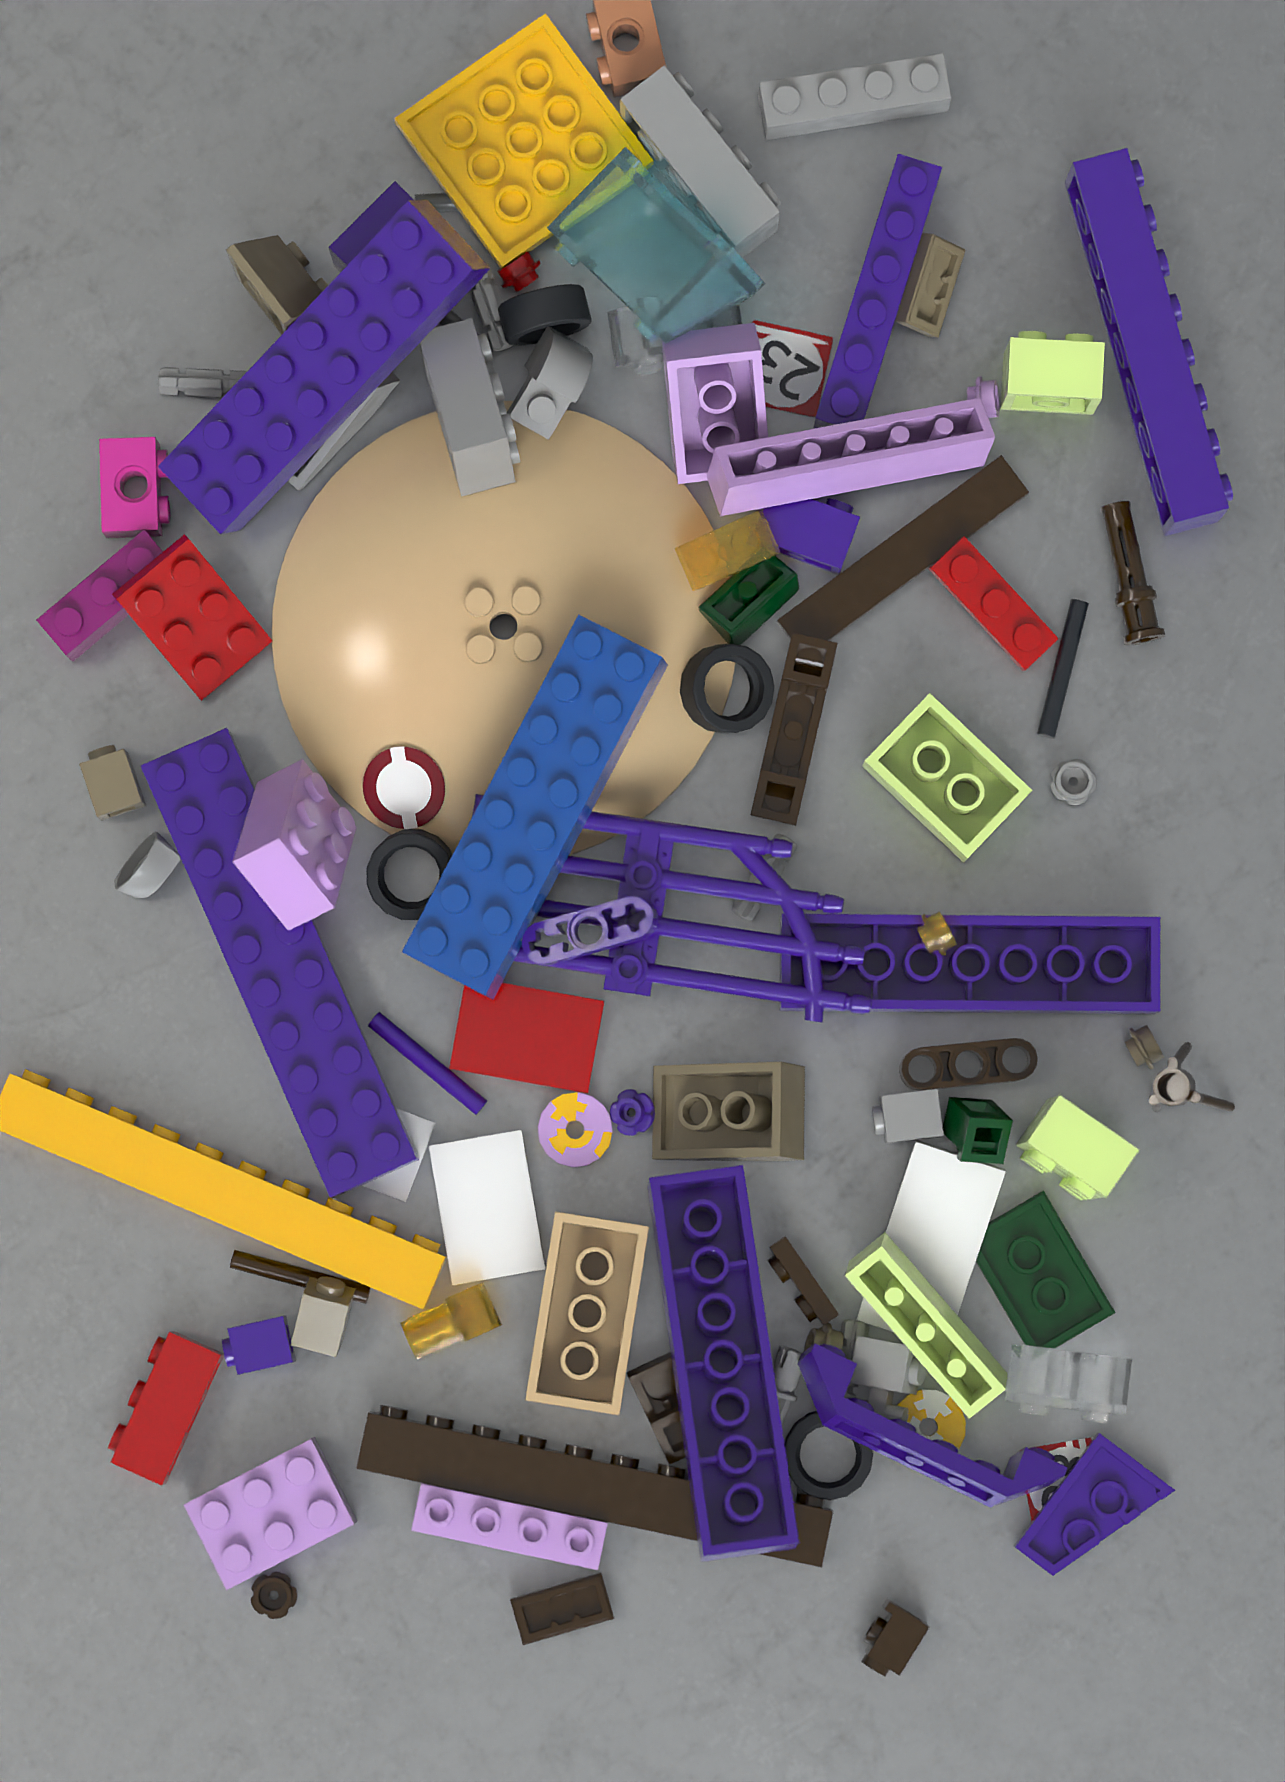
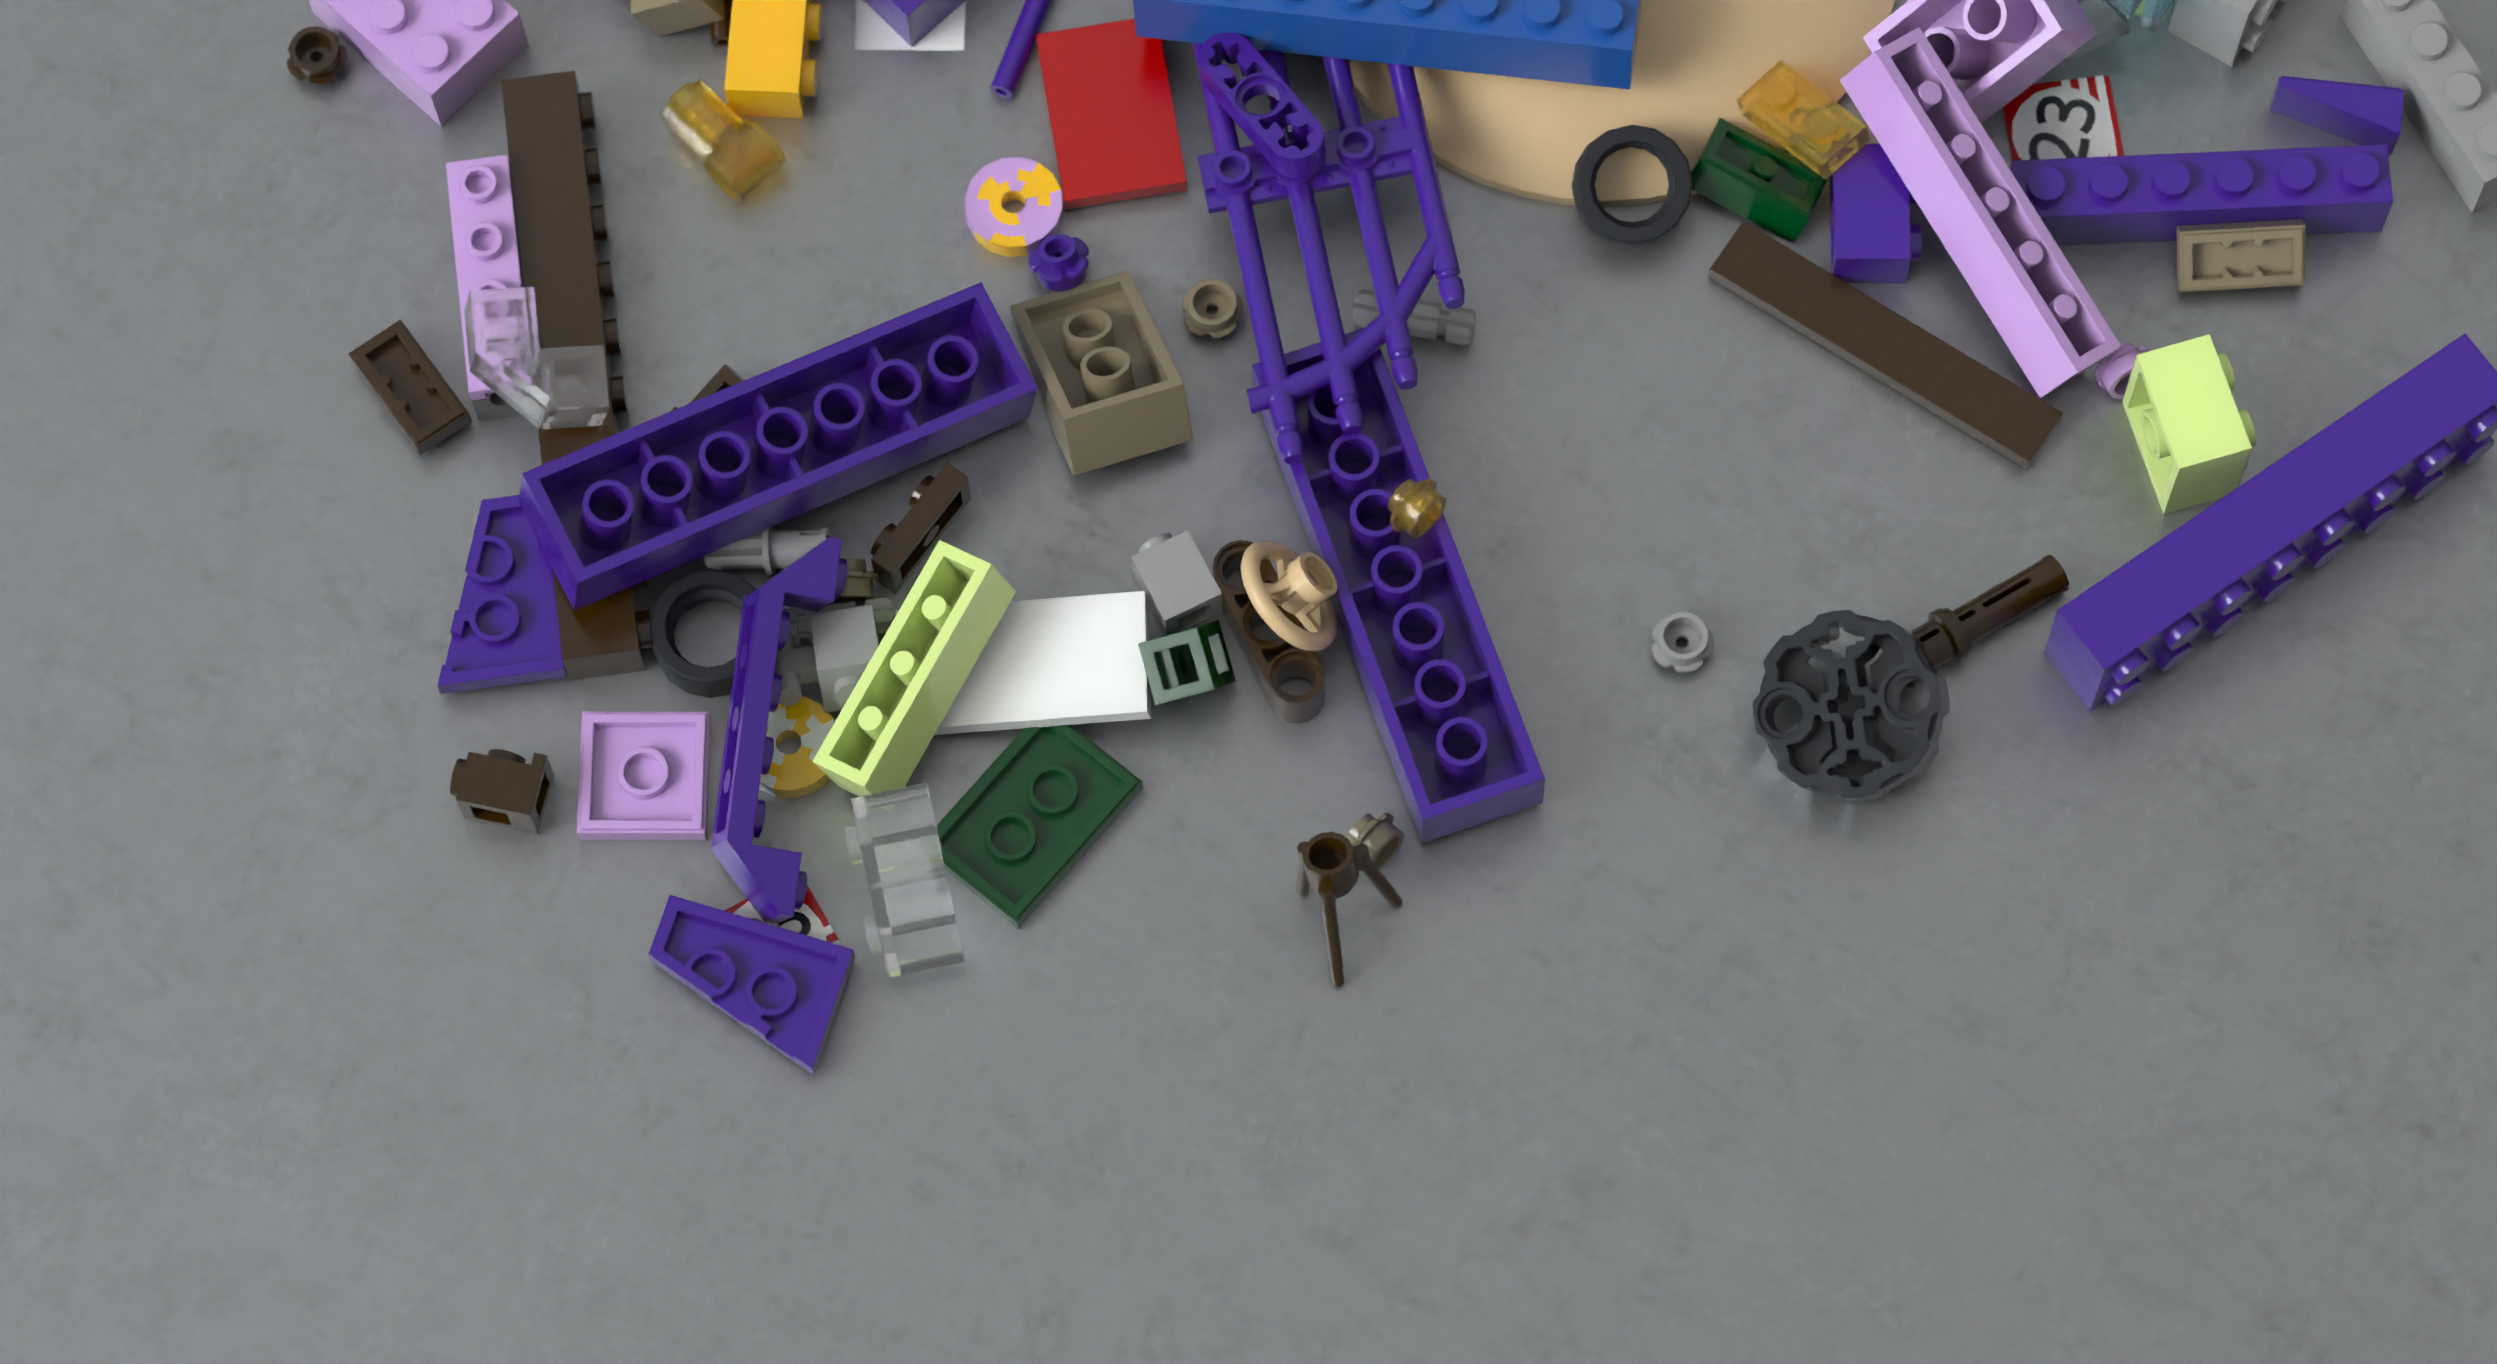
camera: 75 degrees right, 15 degrees down
white tile [429,1130,545,1285] -> none
tan brick [525,1212,649,1415] -> none
dark brown slope [750,632,838,826] -> none
yellowish green brick [862,693,1032,863] -> none
red plate [928,536,1059,671] -> none
yellowish green brick [1016,1095,1139,1201] -> none
black bar [1037,599,1089,739] -> none
none -> dark purple wing [437,495,567,694]
none -> clear brick [464,287,609,429]
none -> lavender tile [577,712,711,840]
none -> dark tan plate [1182,279,1243,339]
none -> tan piece [1241,540,1338,651]
none -> black connector [1753,610,1950,802]
none -> dark purple slope [2270,76,2404,154]

